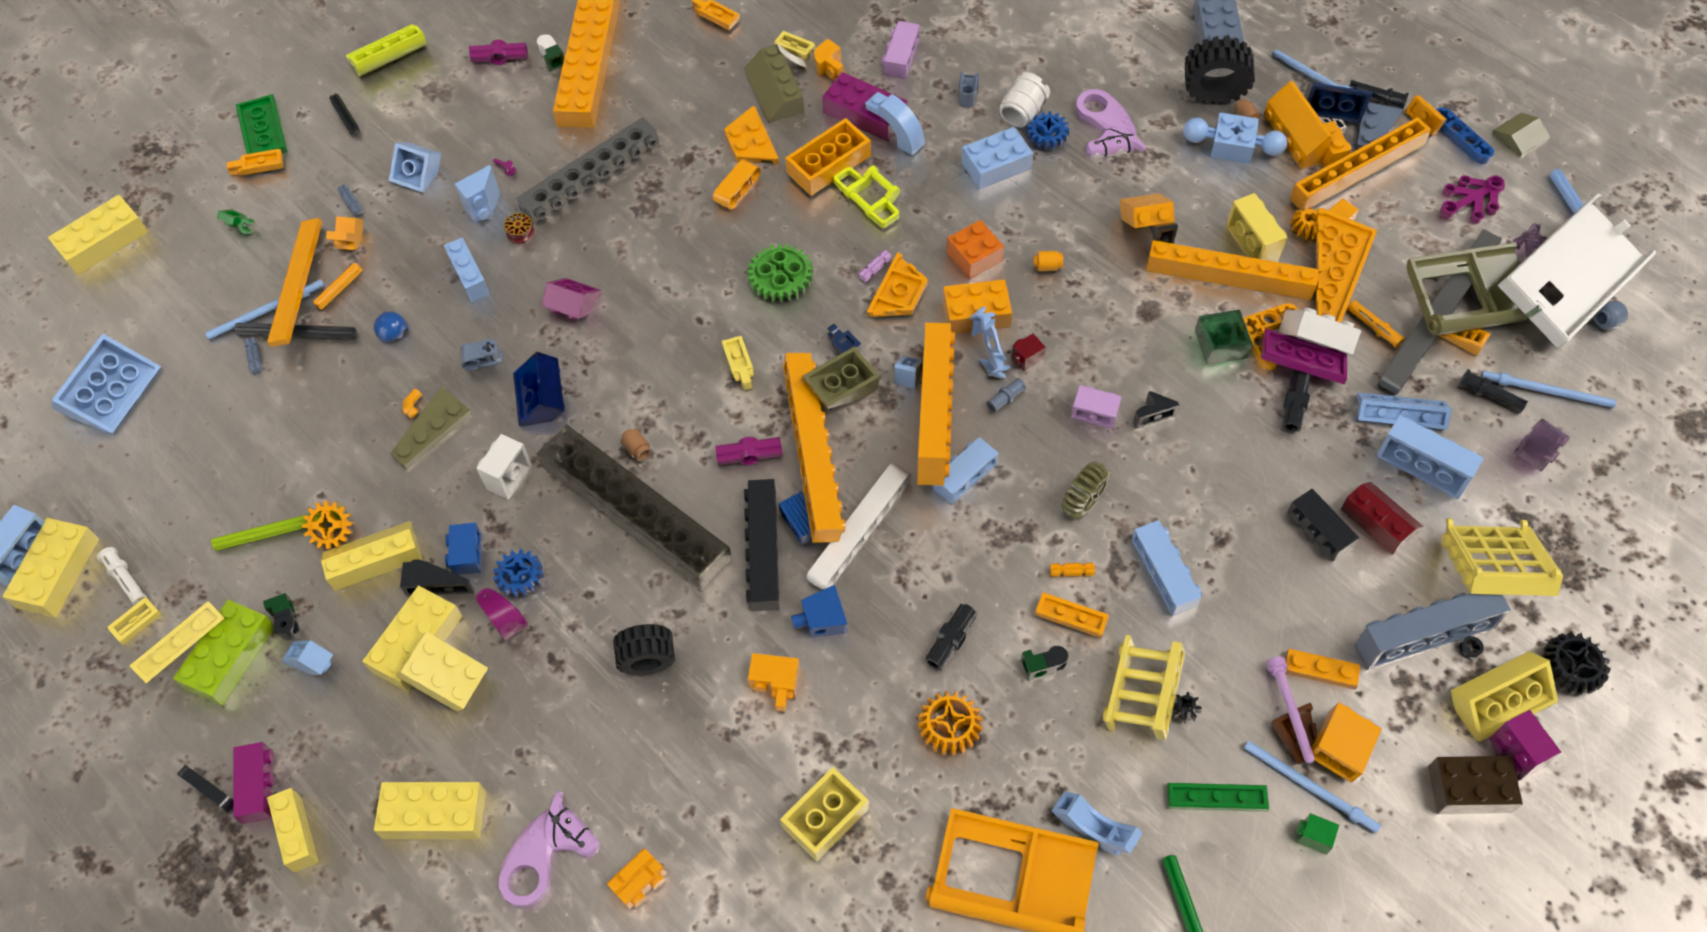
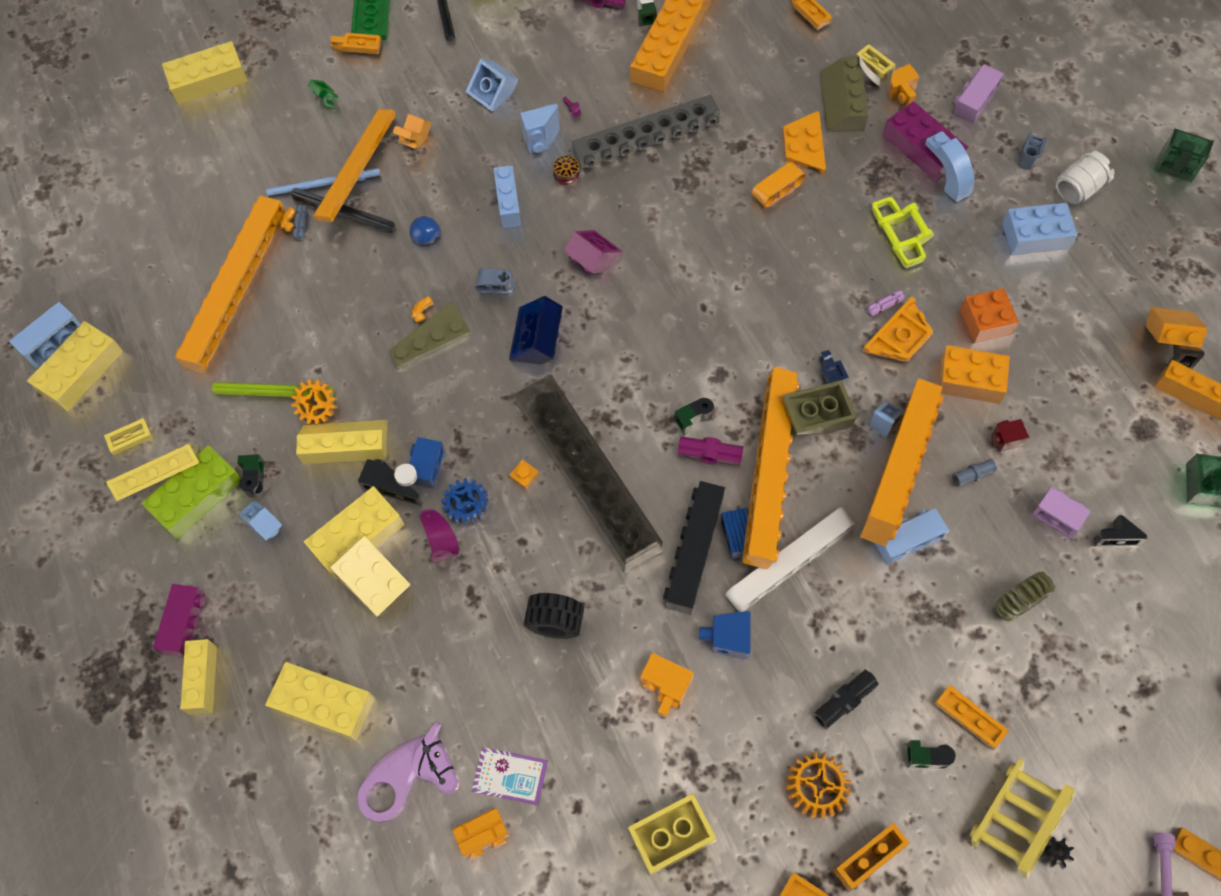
camera: 20 degrees right, 5 degrees up
light blue slope [51,334,161,434] -> none
white pin [97,547,147,606] -> none
black beam [177,764,233,813] -> none
light orange axle [313,263,362,310] -> none
sand blue axle [338,184,363,216] -> none
white brick [476,434,532,500] -> none
medium nougat brick [621,429,651,461] -> none
light yellow hinge [721,336,754,391] -> none
bright green gear [747,243,814,302] -> none
light orange brick [785,118,871,196] -> none
light blue piece [970,307,1011,379] -> none
blue gear [1027,111,1070,149] -> none
light orange brick [1033,251,1063,271] -> none
light orange axle [1050,562,1095,577] -> none
lavender animal [1076,89,1146,158] -> none
light blue brick [1132,520,1202,616] -> none
none -> light orange brick [175,196,285,373]
none -> light orange arm [280,207,297,232]
none -> white tile [394,464,417,487]
none -> sticker [471,747,548,805]
none -> light orange plate [509,459,539,490]
none -> leg [674,398,714,436]
none -> light orange brick [833,822,910,892]
none -> clear green brick [1154,129,1214,183]

